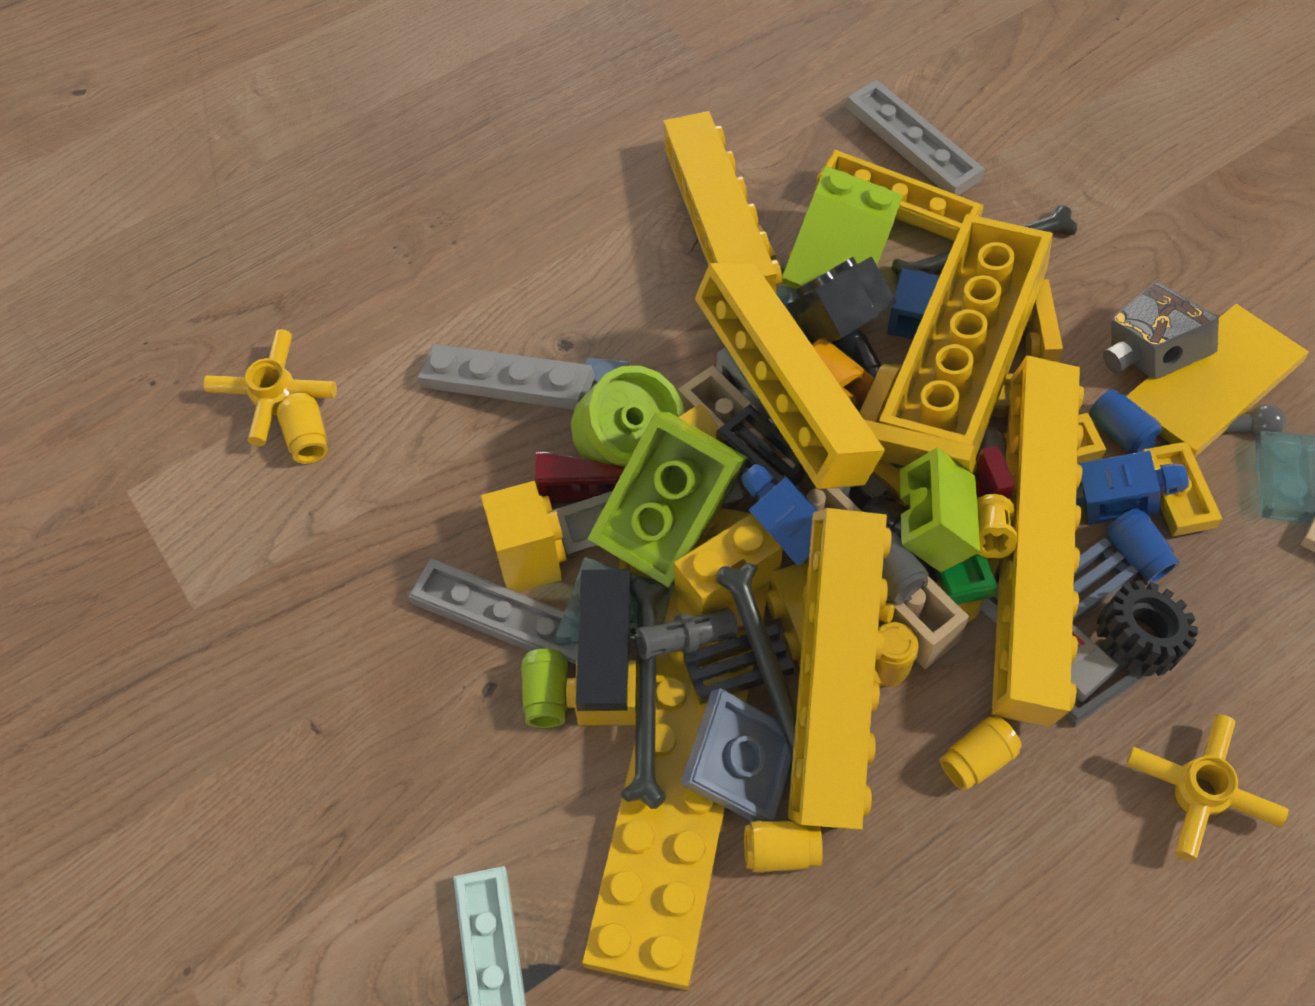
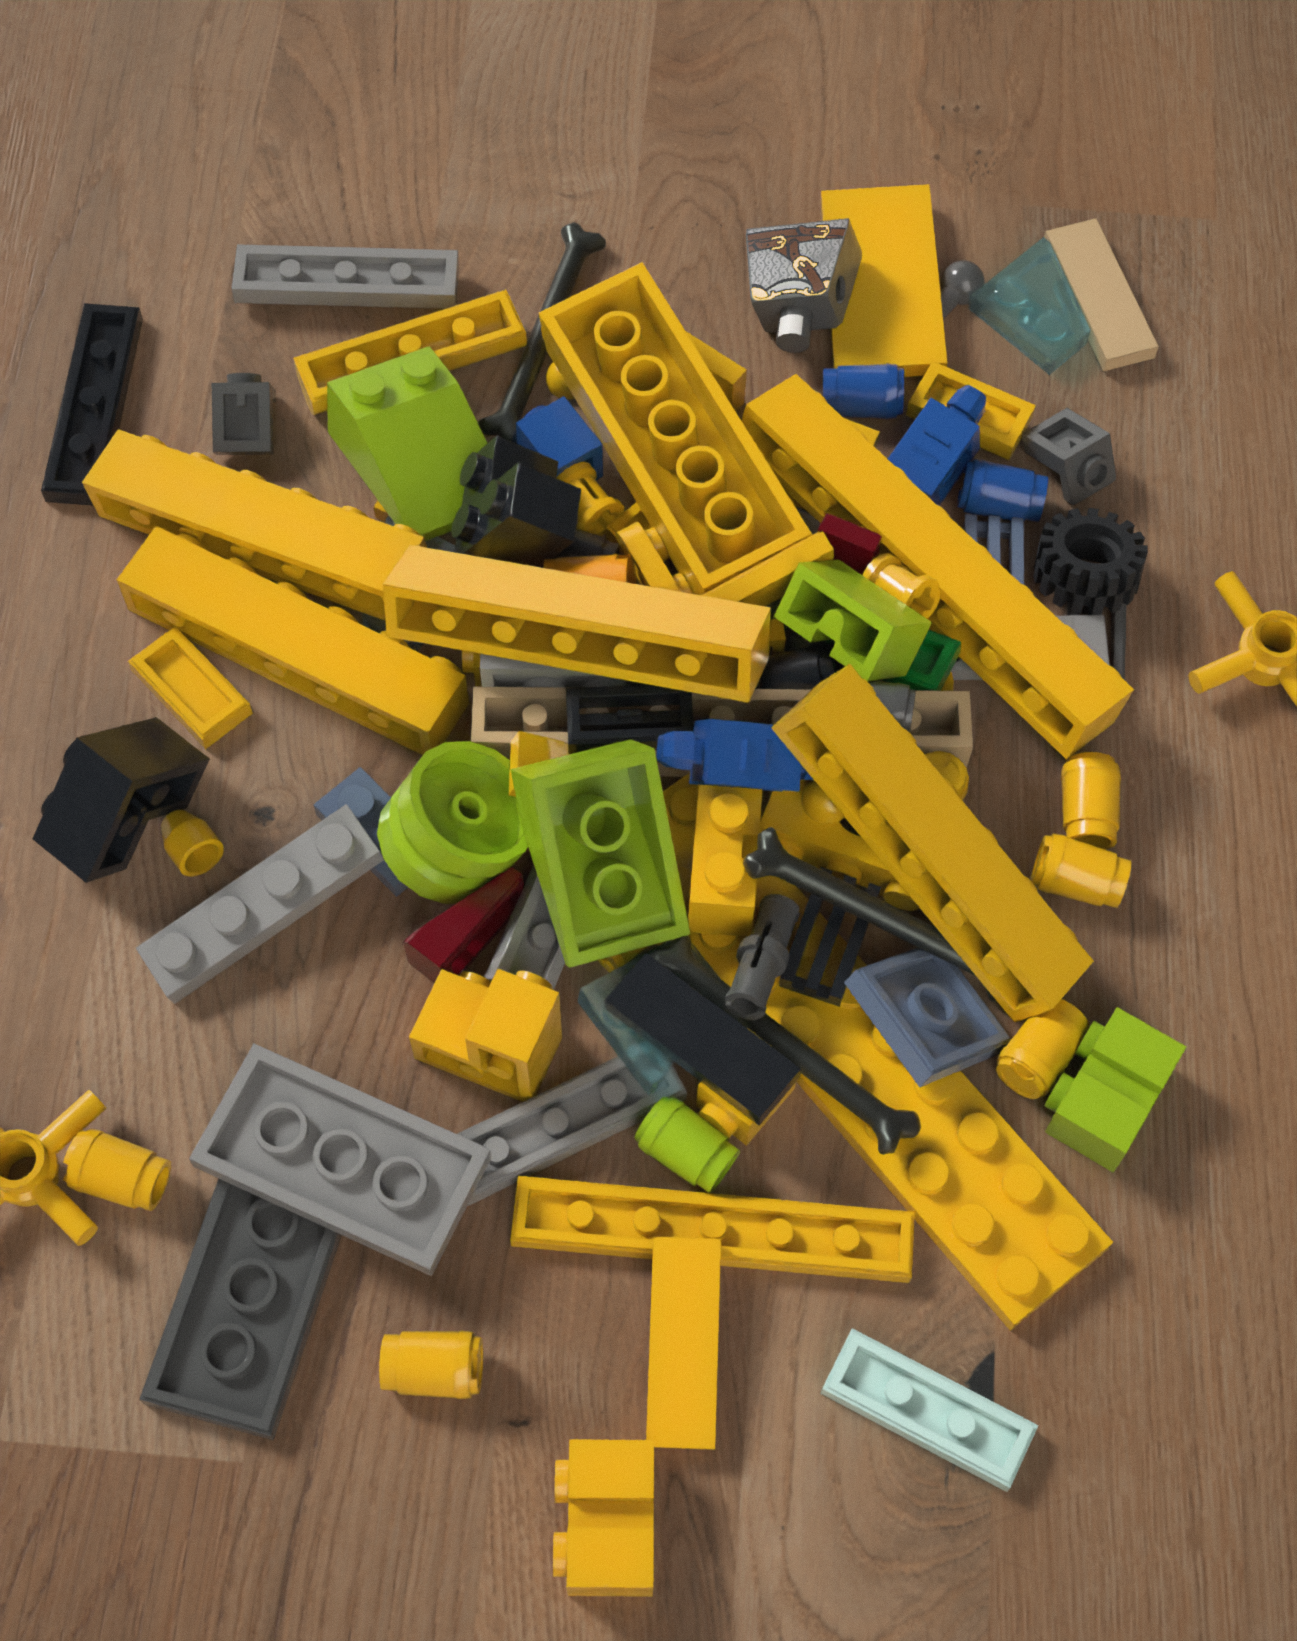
camera: 55 degrees left, 5 degrees up
none -> black brick [32,717,210,883]
none -> black tile [41,303,143,506]
none -> yellow brick [117,526,469,755]
none -> yellow tile [128,626,253,750]
none -> dark grey tile [139,1178,342,1441]
none -> yellow hose [161,810,224,877]
none -> light grey plate [189,1043,492,1276]
none -> dark grey bracket [211,373,276,455]
none -> yellow piece [379,1330,484,1399]
none -> yellow tile [510,1176,915,1283]
none -> yellow brick [553,1439,654,1597]
none -> yellow bush [556,462,624,536]
none -> yellow tile [646,1236,721,1450]
none -> dark grey bracket [1022,408,1116,505]
none -> yellow piece [1031,833,1132,908]
none -> lime brick [1044,1007,1187,1173]

